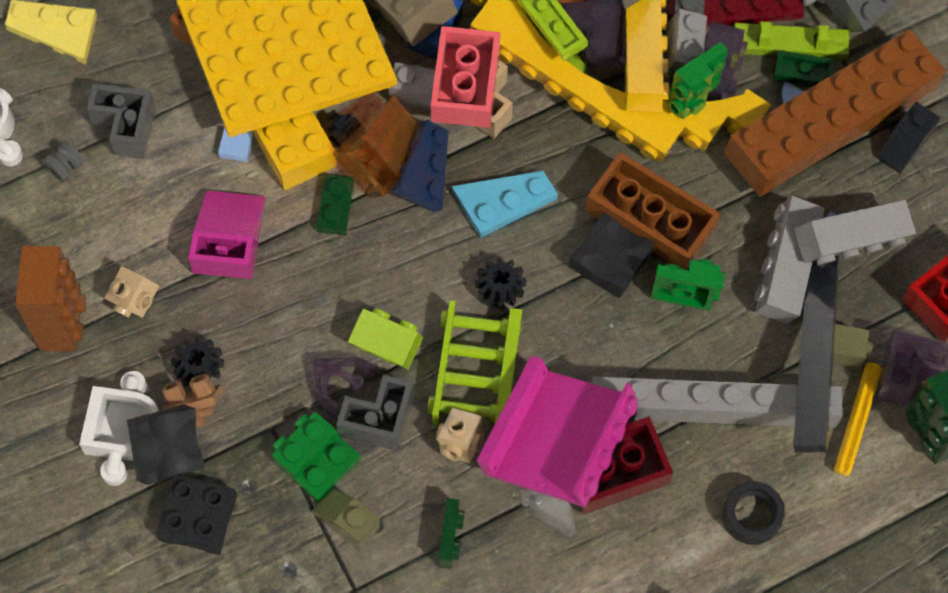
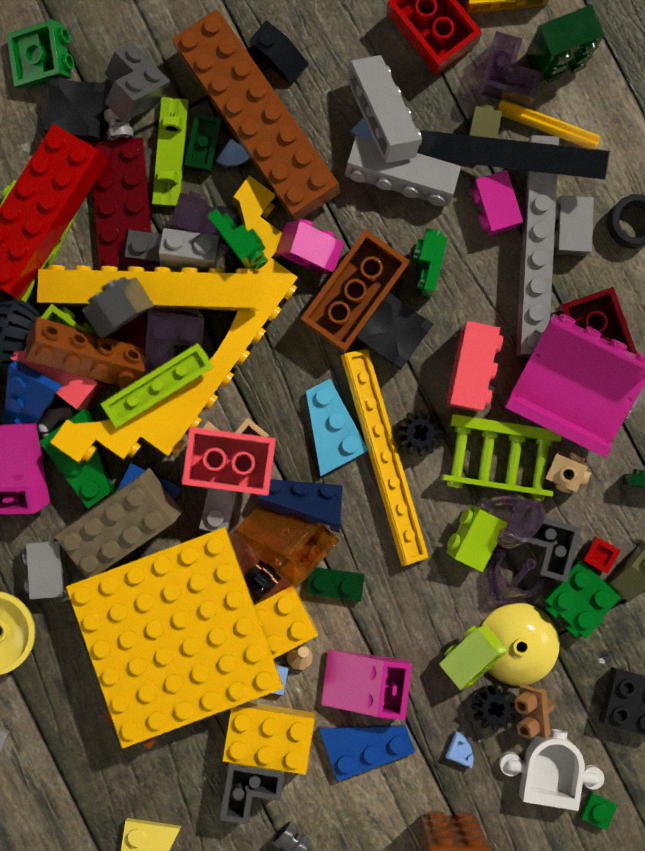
camera: 90 degrees left, 20 degrees up
tan brick [104,266,159,318] -> none
black brick [127,404,204,485] -> none
none -> yellow brick [223,702,315,775]
none -> dark pink brick [276,219,344,274]
none -> tan rock [287,644,313,670]
none -> blue wing [319,724,416,781]
none -> yellow tile [341,348,429,566]
none -> lime brick [439,625,508,690]
none -> coral brick [445,321,503,413]
none -> light blue tile [445,730,474,768]
none -> dark pink brick [470,170,523,236]
none -> helmet [477,492,545,548]
none -> light yellow dish [480,603,559,686]
none -> light grey brick [554,196,594,257]
none -> green plate [580,791,618,830]
none -> red plate [581,536,621,574]

